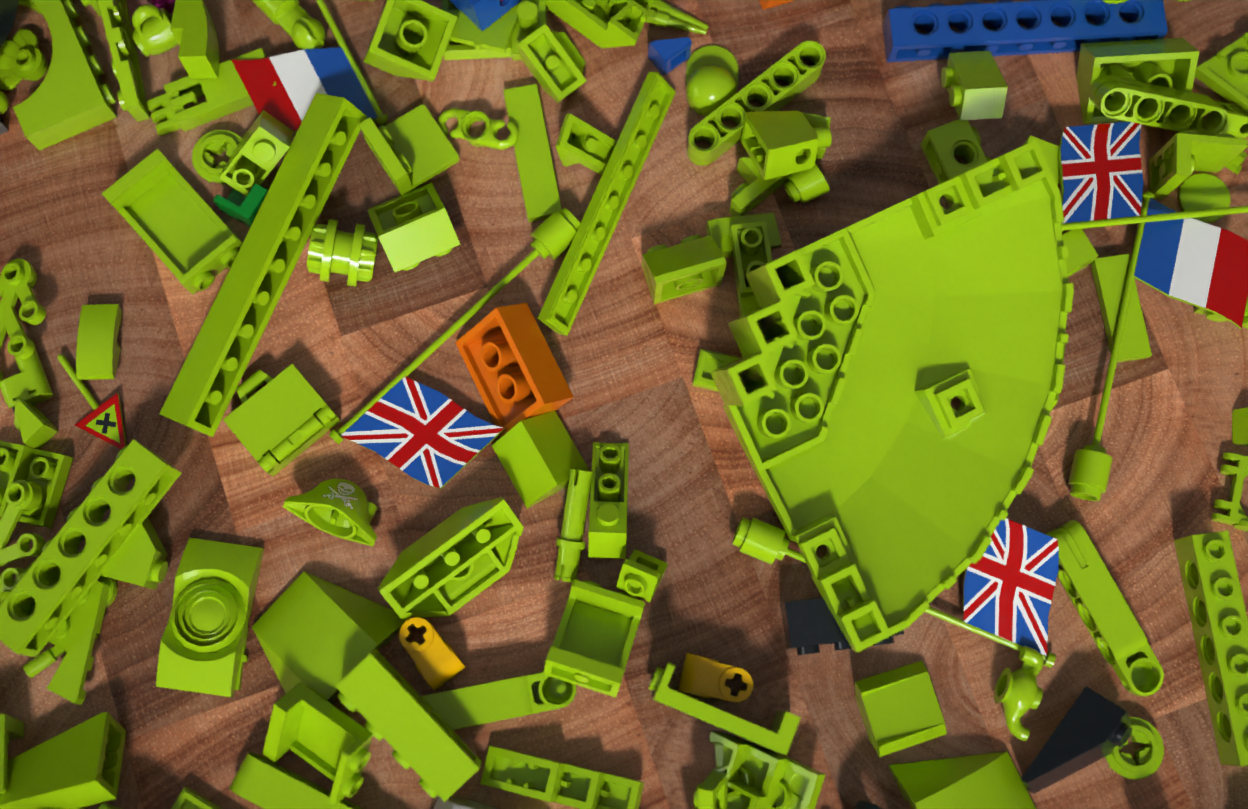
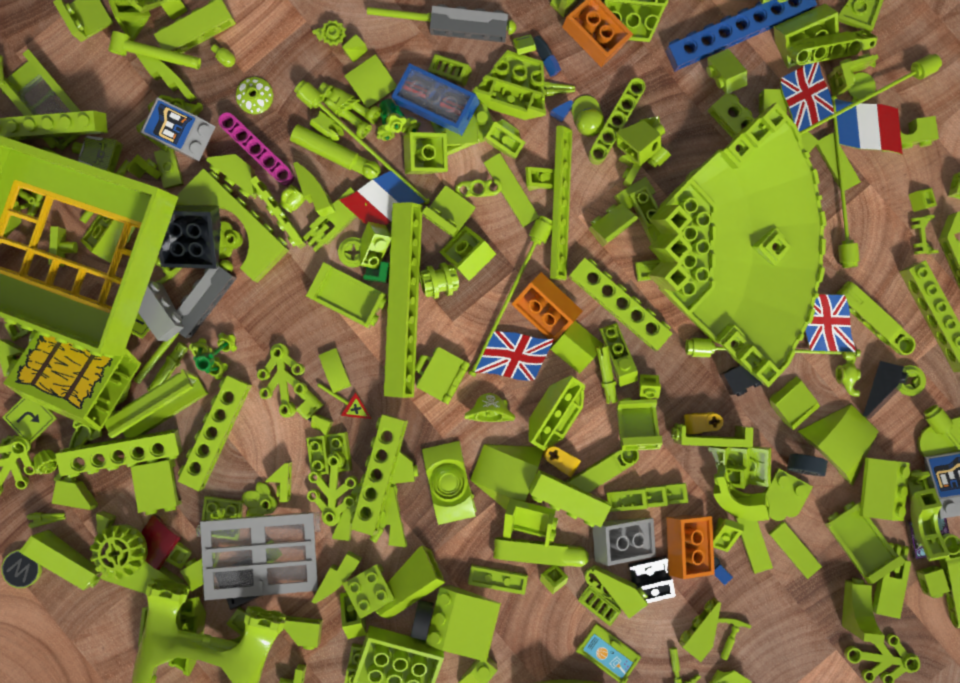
camera: 15 degrees left, 10 degrees up
none -> lime brick [568,258,673,351]

